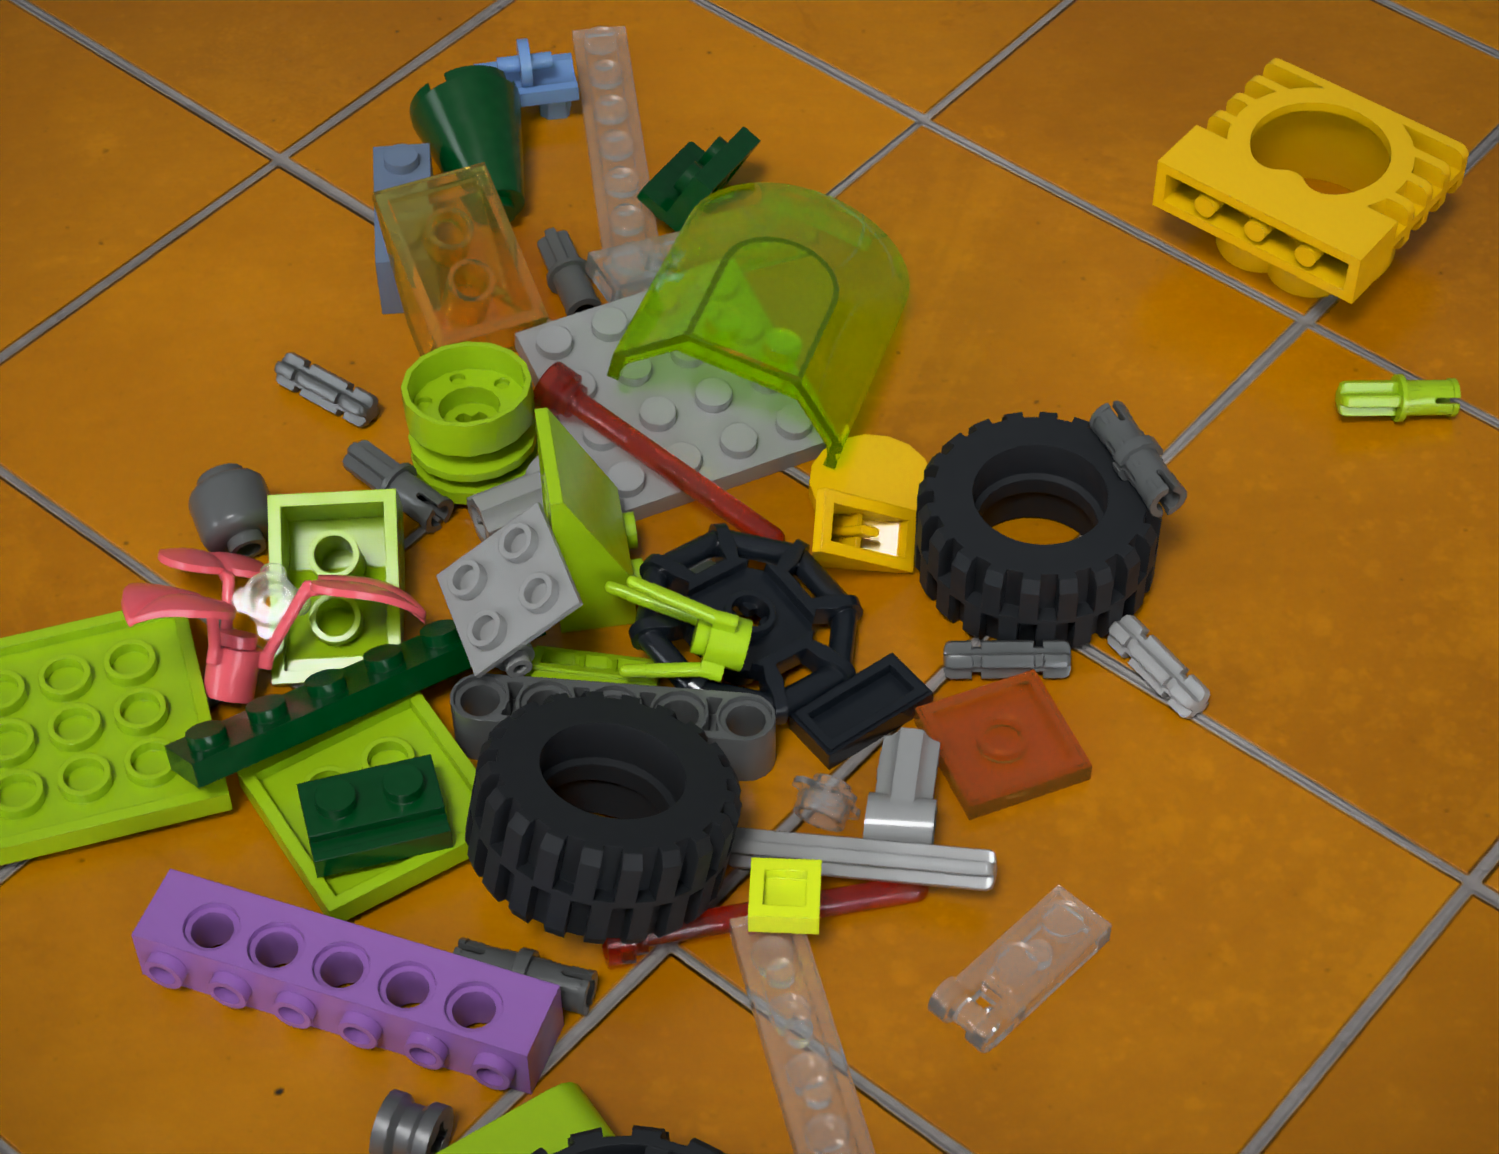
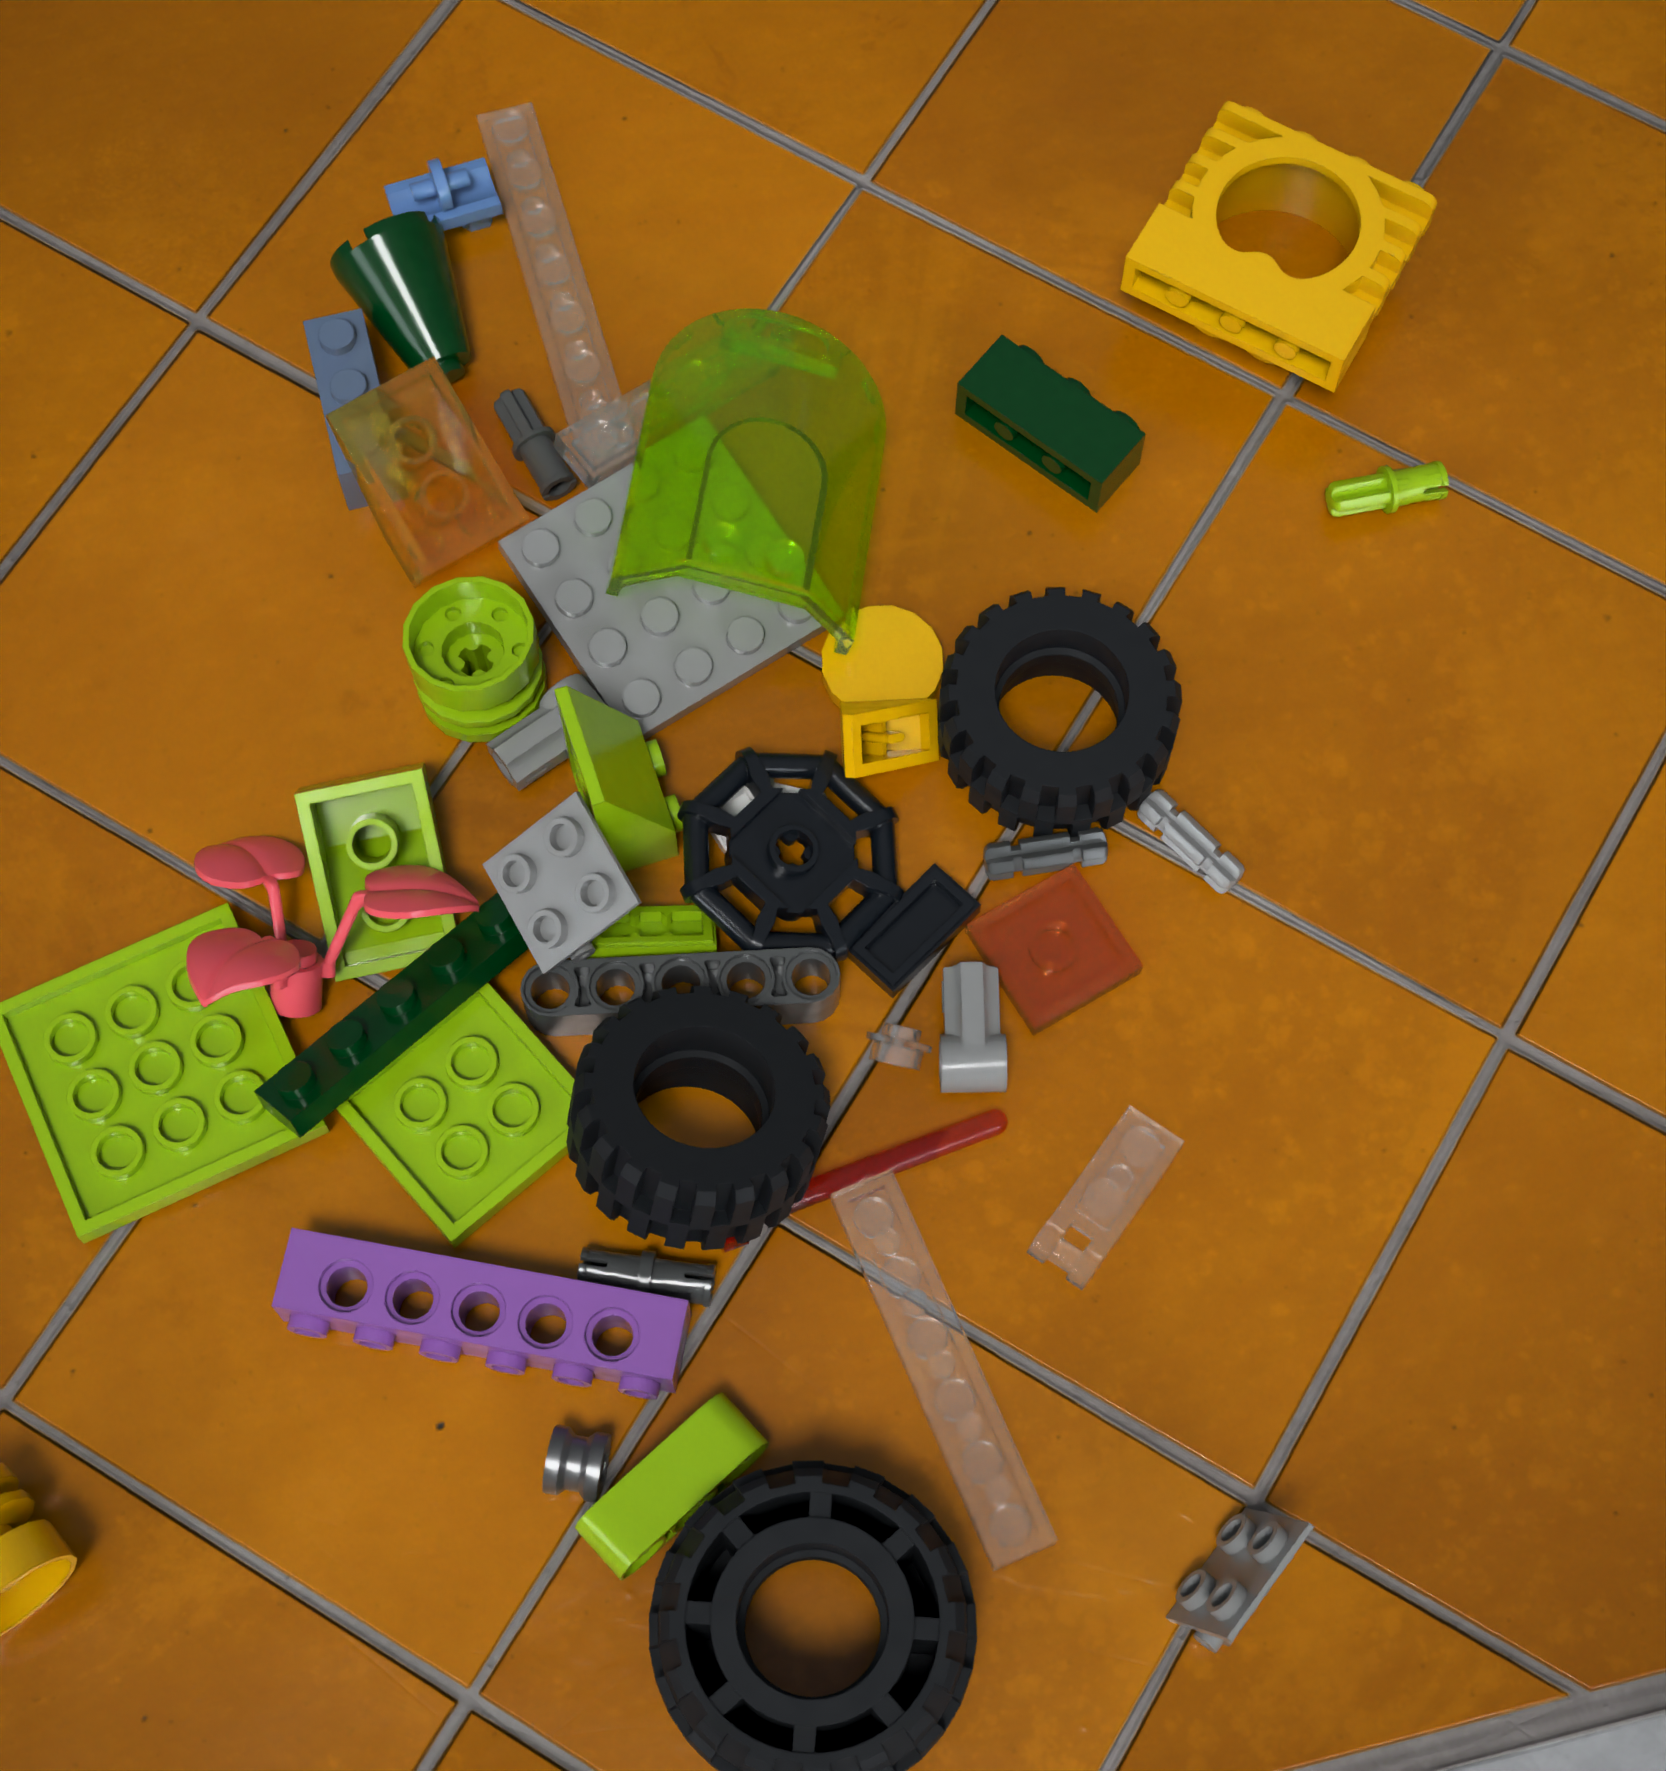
camera: 10 degrees left, 20 degrees up
dark grey head [188,463,271,558] -> none
clear plate [232,563,311,640] -> none
dark grey axle [274,352,380,428] -> none
dark green plate [297,754,453,878] -> none
dark grey axle [342,440,454,533] -> none
clear red piece [533,361,785,541] -> none
lime plant [604,575,753,682] -> none
dark green bracket [637,126,761,234] -> none
light grey axle [728,827,997,891] -> none
neon yellow plate [748,857,822,934] -> none
dark grey pin [1089,401,1187,517] -> none
none -> dark green brick [955,335,1146,513]

